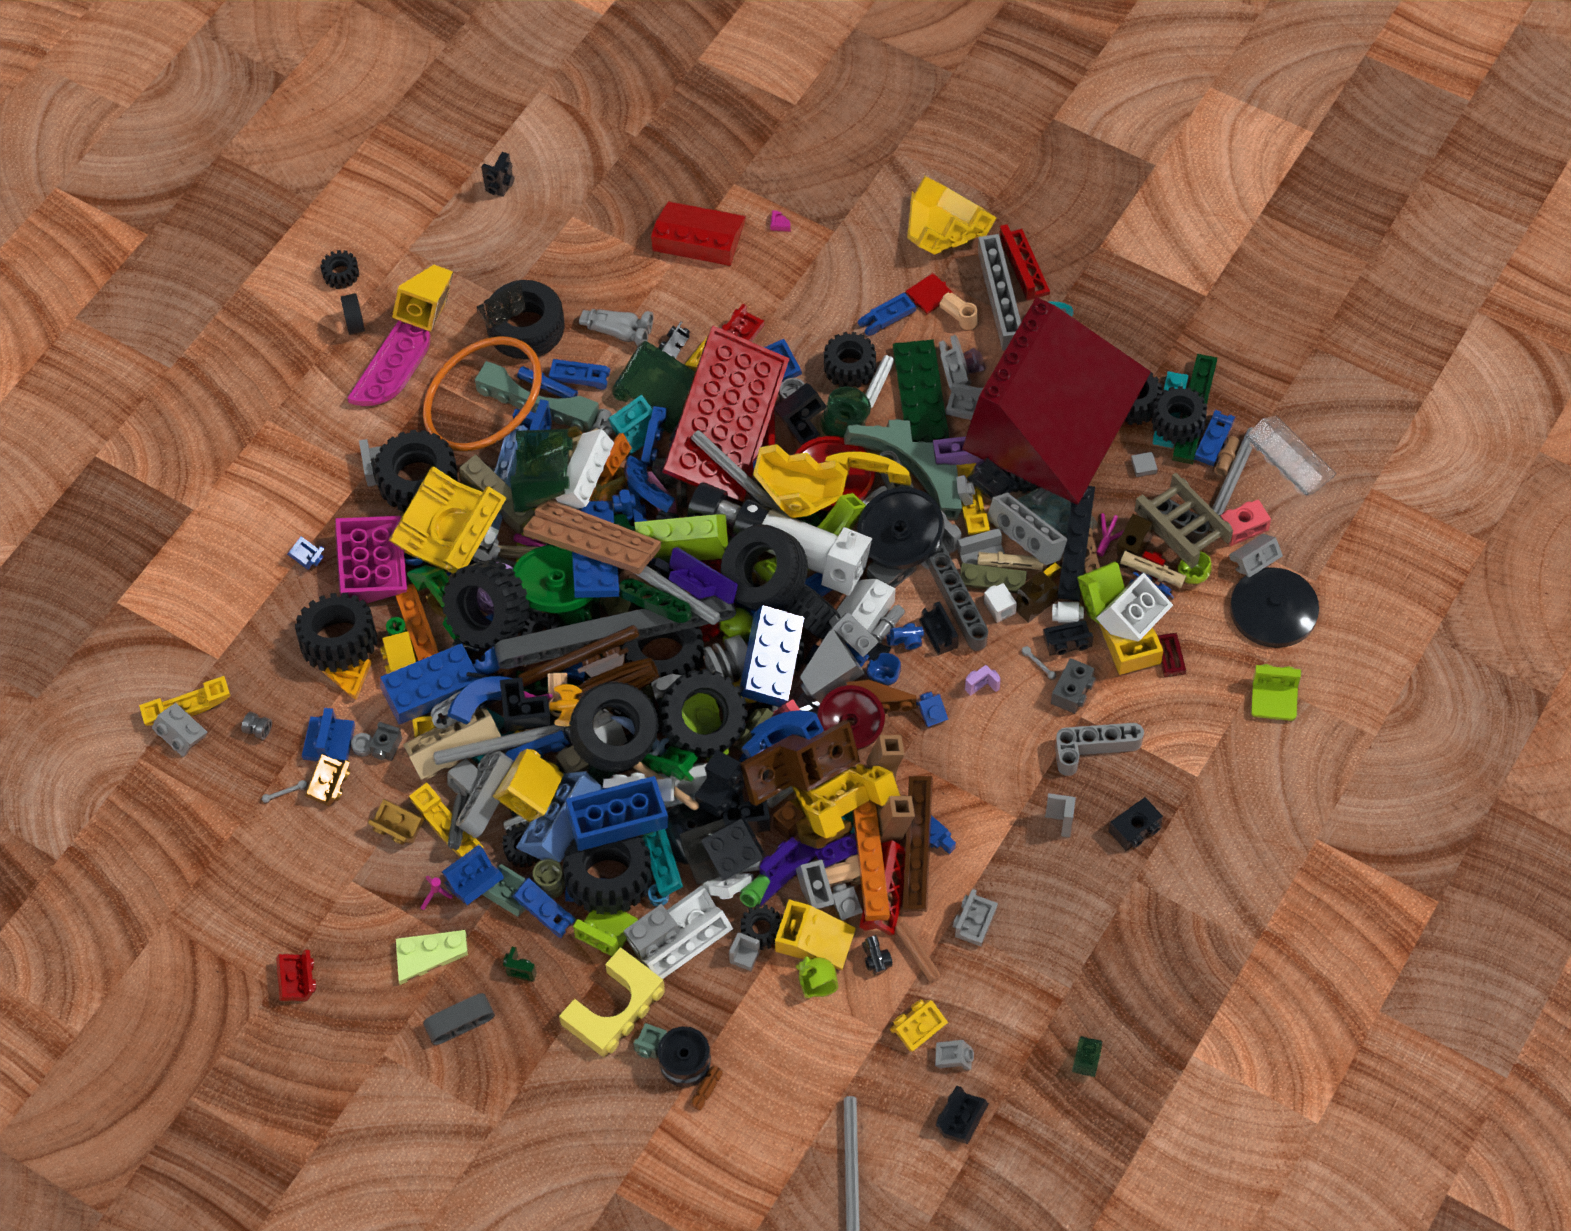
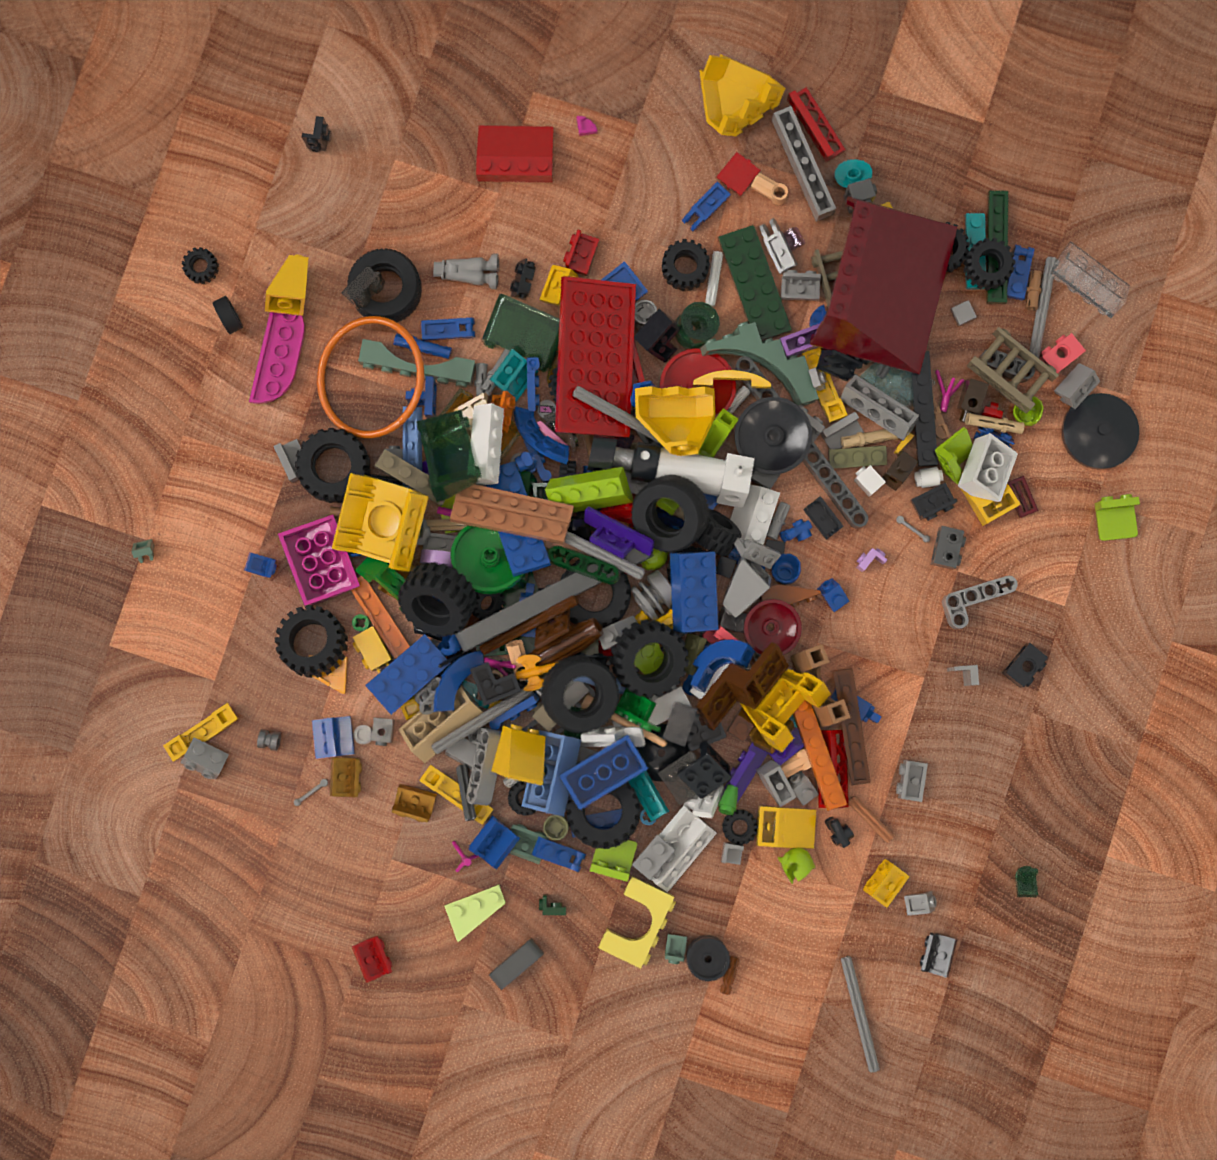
camera: 15 degrees left, 25 degrees up
none -> sand green tile [131,539,154,563]

